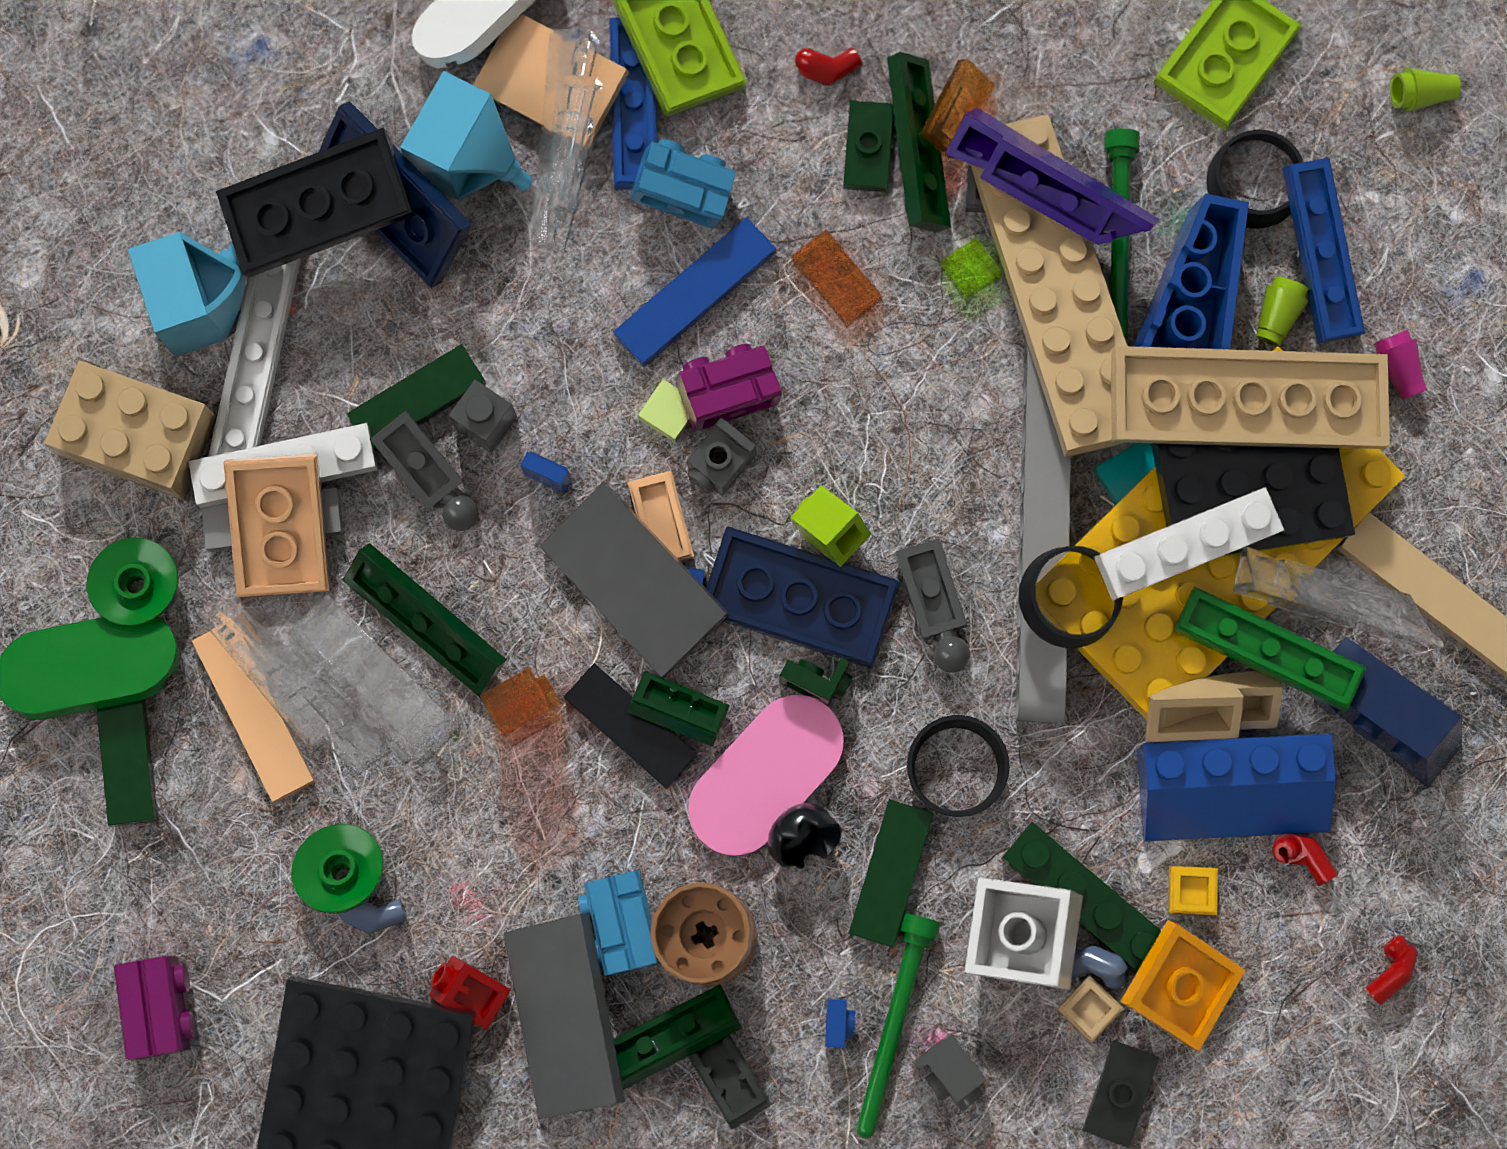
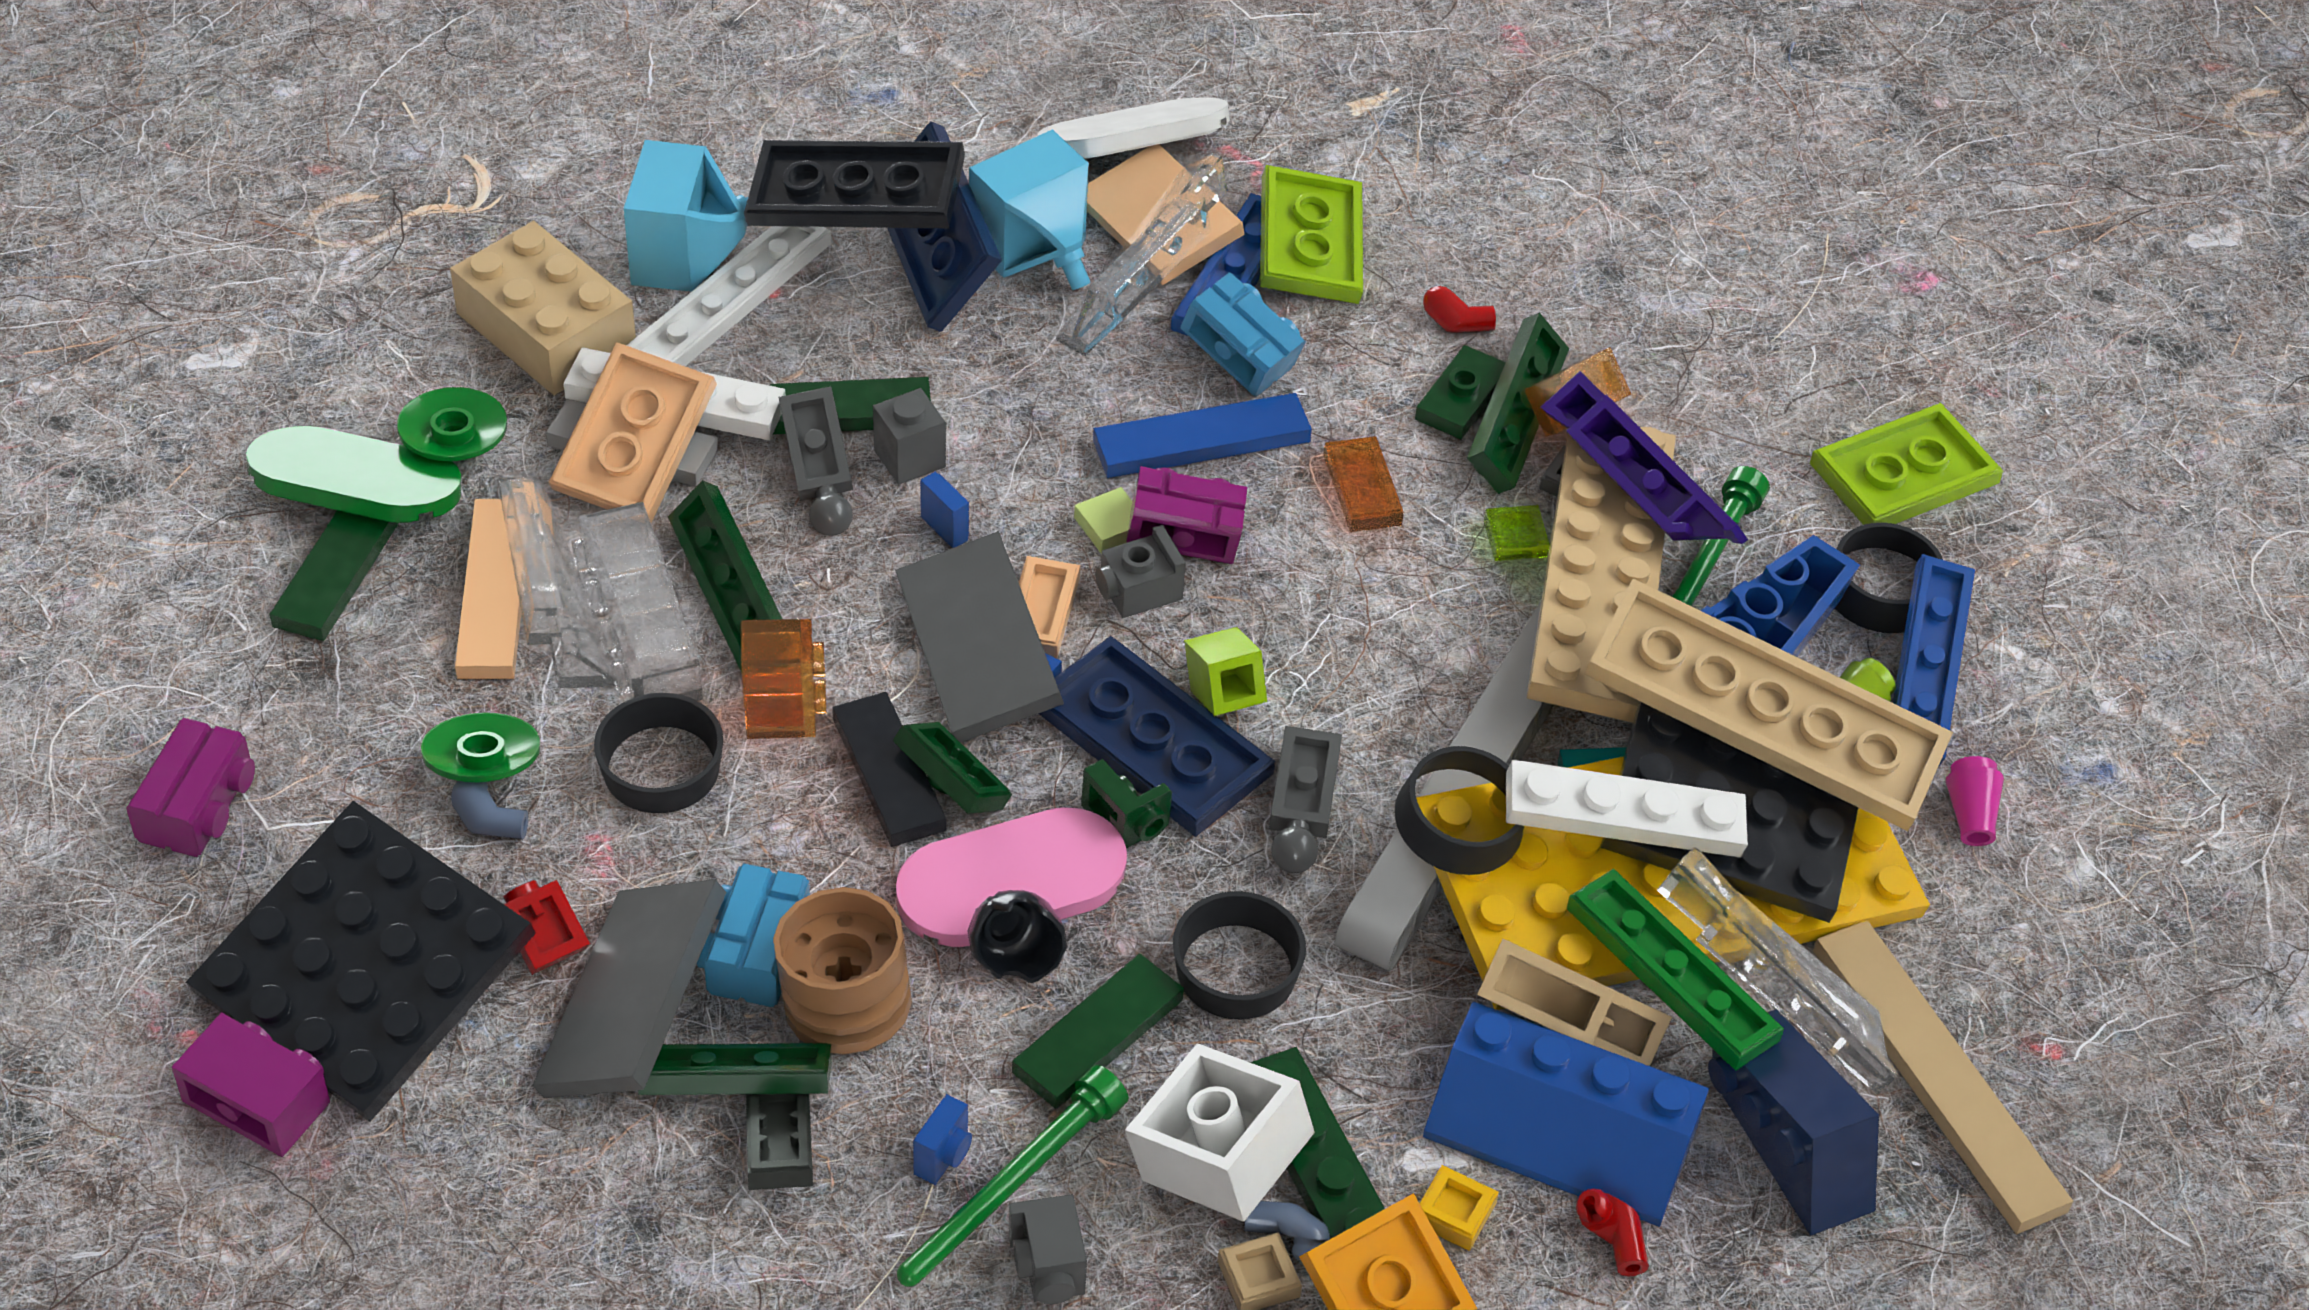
camera: 20 degrees right, 30 degrees down
lime cone [1390,67,1461,112] -> none
none -> black tyre [594,693,723,813]

